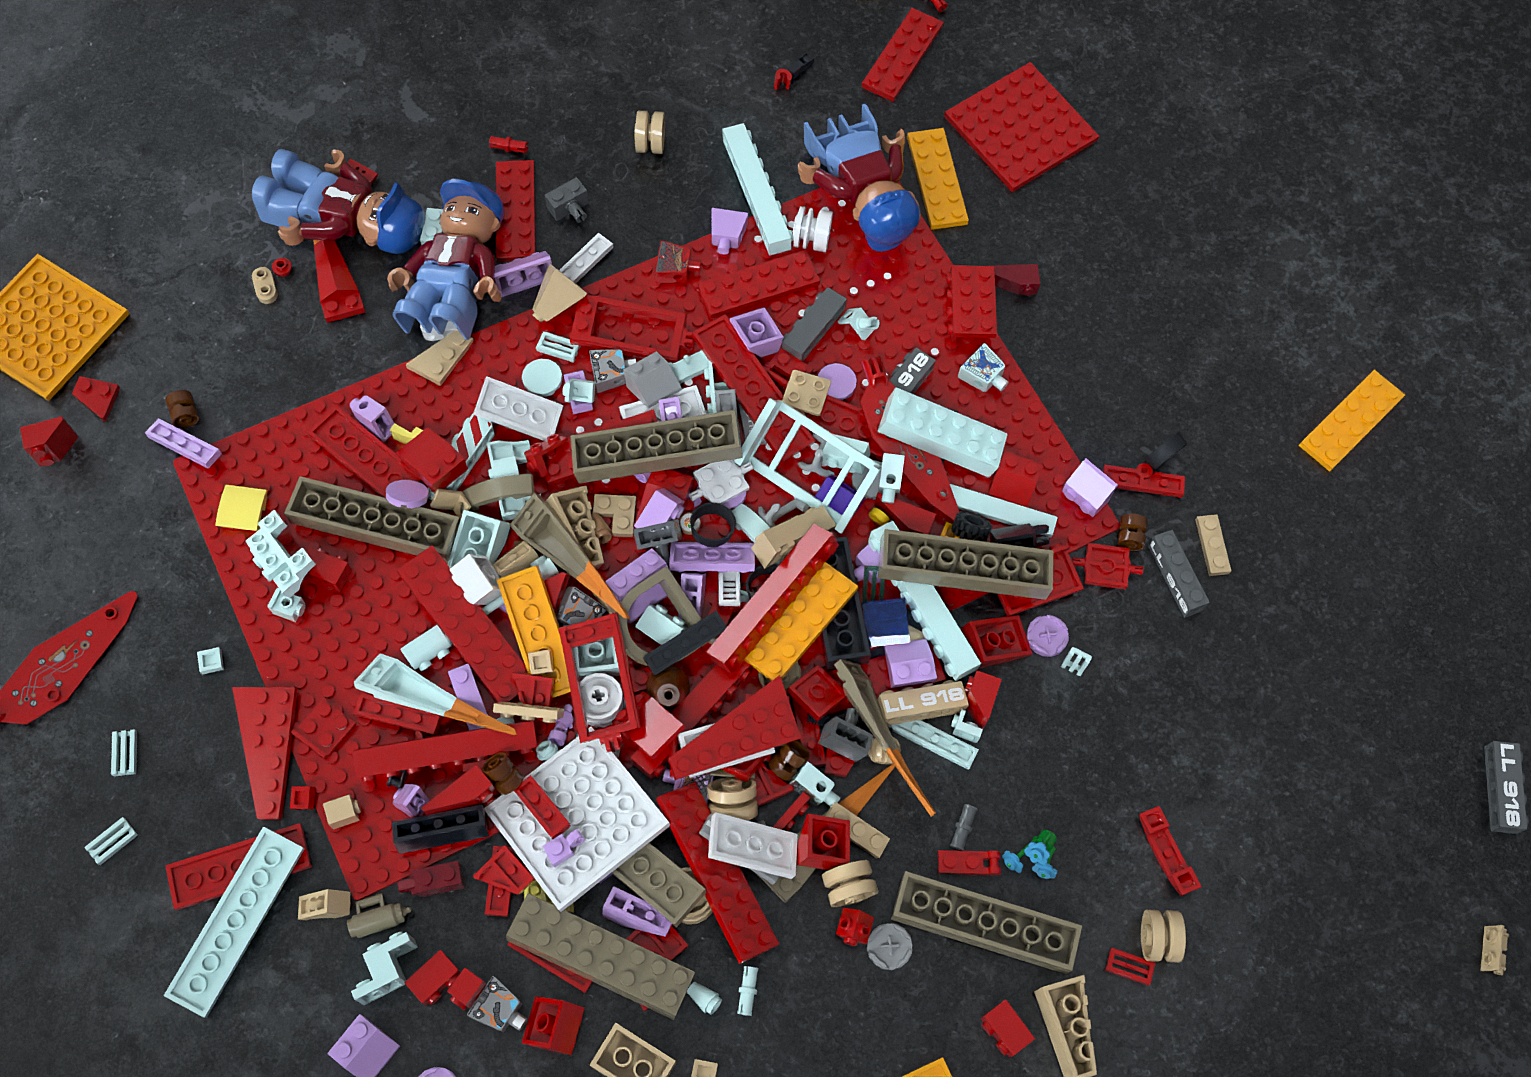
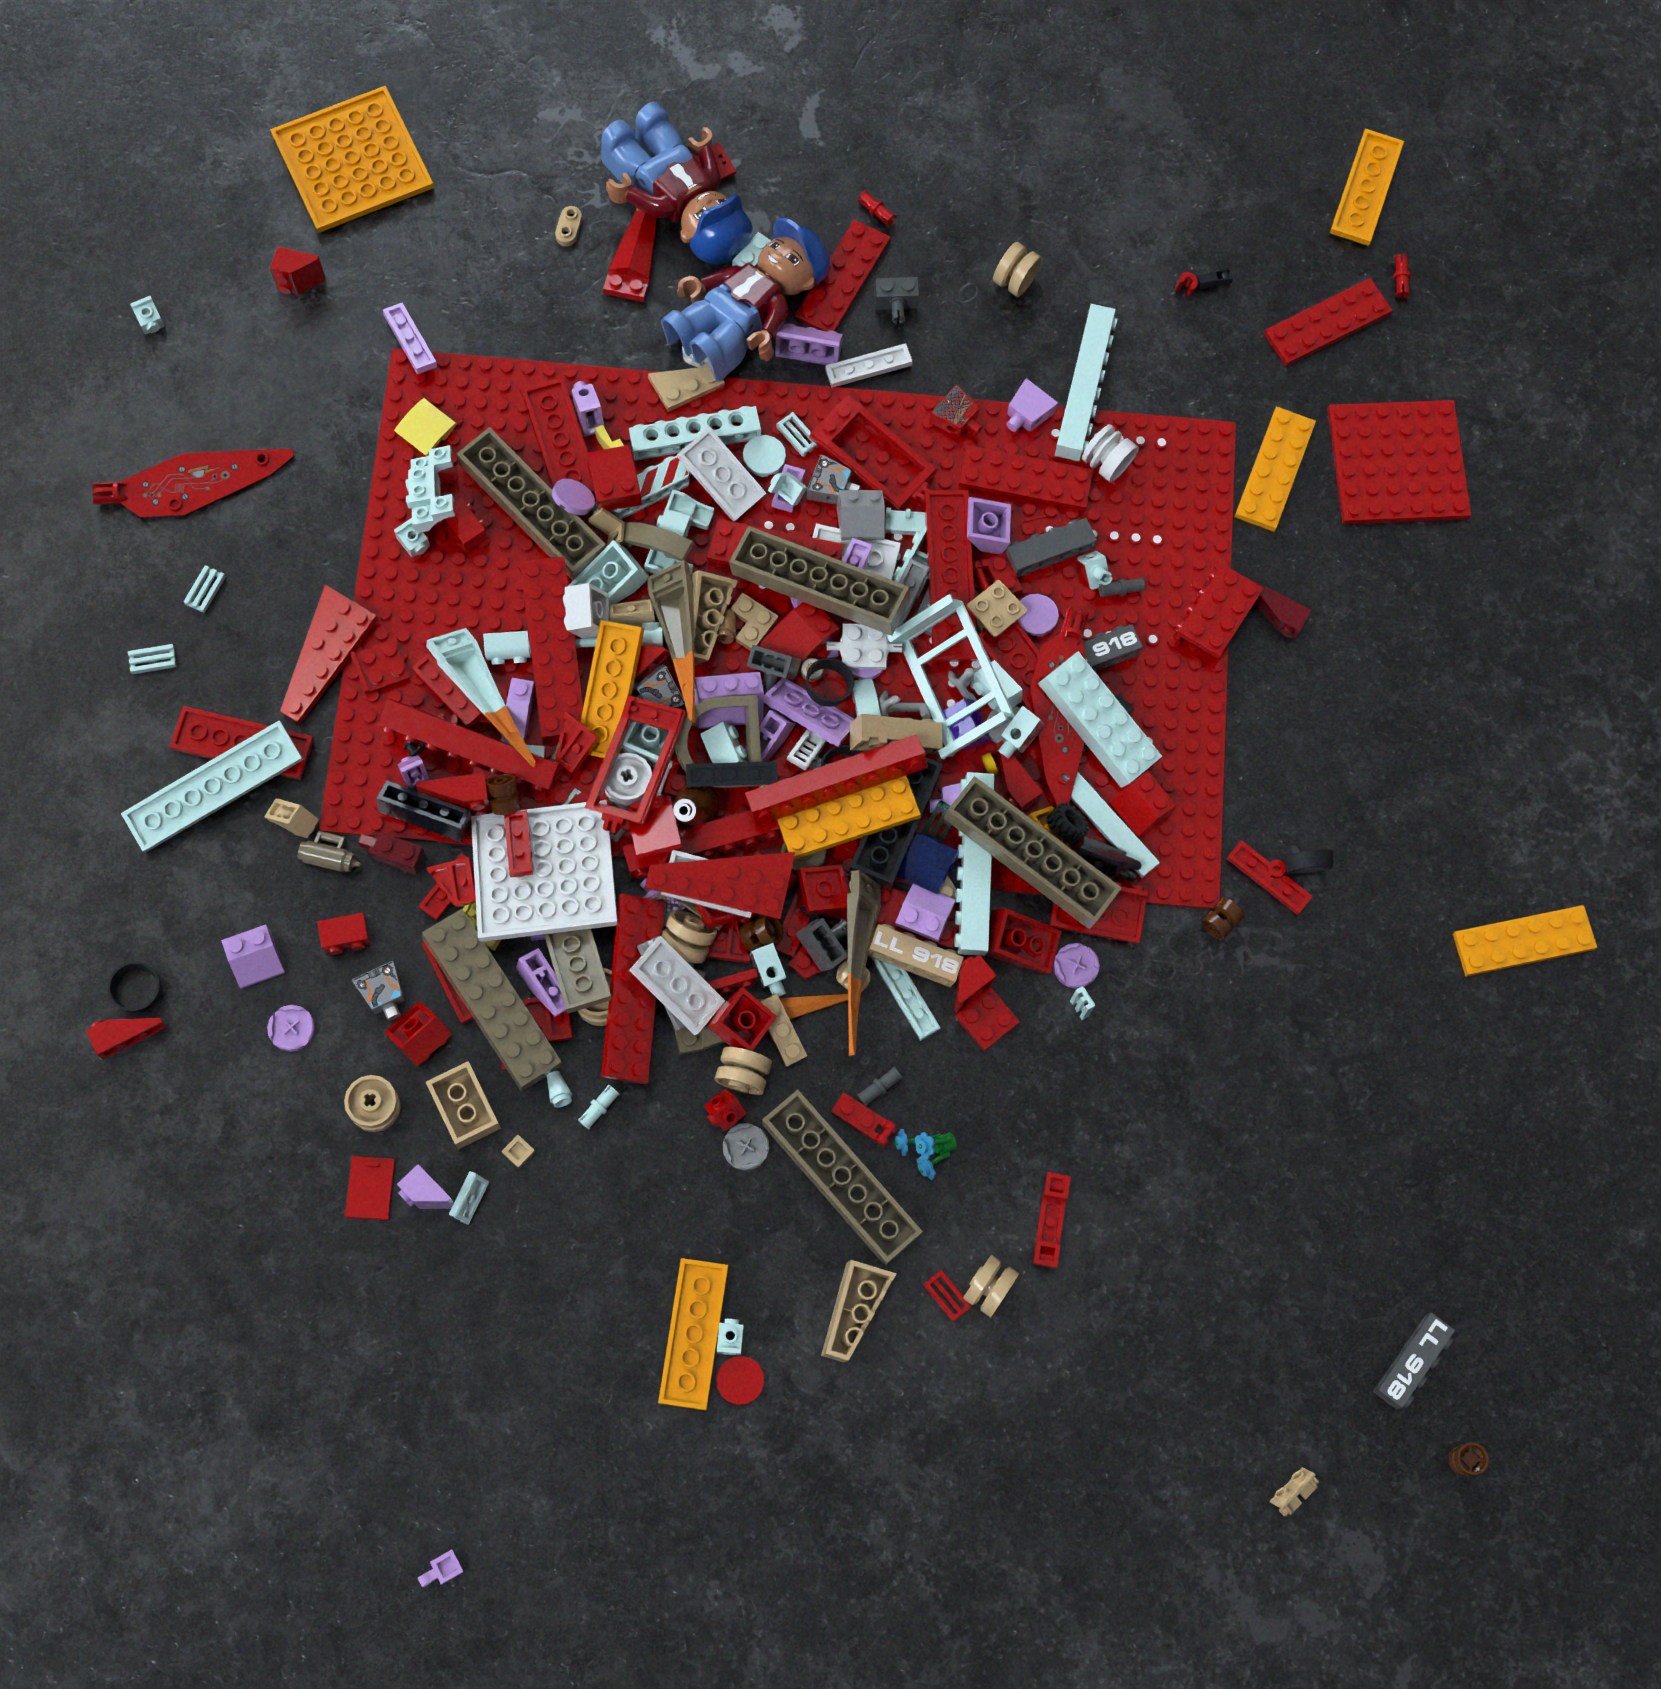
camera: 30 degrees right, 5 degrees up
red wing [72,376,120,422] -> none
reddish brown wheel [165,390,199,428] -> none
light aqua plate [197,647,224,675] -> none
red plate [272,258,292,277] -> none
red plate [290,786,316,809] -> none
tan brick [323,795,361,829] -> none
light aqua bracket [351,932,418,1005] -> none
red brick [447,968,487,1010] -> none
tan plate [493,702,564,723] -> none
red bracket [524,434,568,477] -> none
tan tile [528,649,554,675] -> none
tan slope [532,264,587,322] -> none
light aqua plate [536,740,558,761] -> none
lavender plate [542,829,585,867] -> none
lavender piece [548,704,573,746] -> none
lavender slope [634,488,685,528] -> none
piece [798,104,920,251] -> none
light aqua bracket [951,709,983,743] -> none
light aqua torso [958,343,1008,392] -> none
red brick [981,999,1035,1058] -> none
slope [1062,459,1118,517] -> none
red plate [1072,543,1143,590] -> none
dark grey brick [1148,530,1210,618] -> none
tan plate [1195,515,1231,576] -> none
none -> light aqua brick [629,406,761,461]
none -> red plate [955,987,1020,1052]
none -> dark grey pin [1099,577,1145,598]

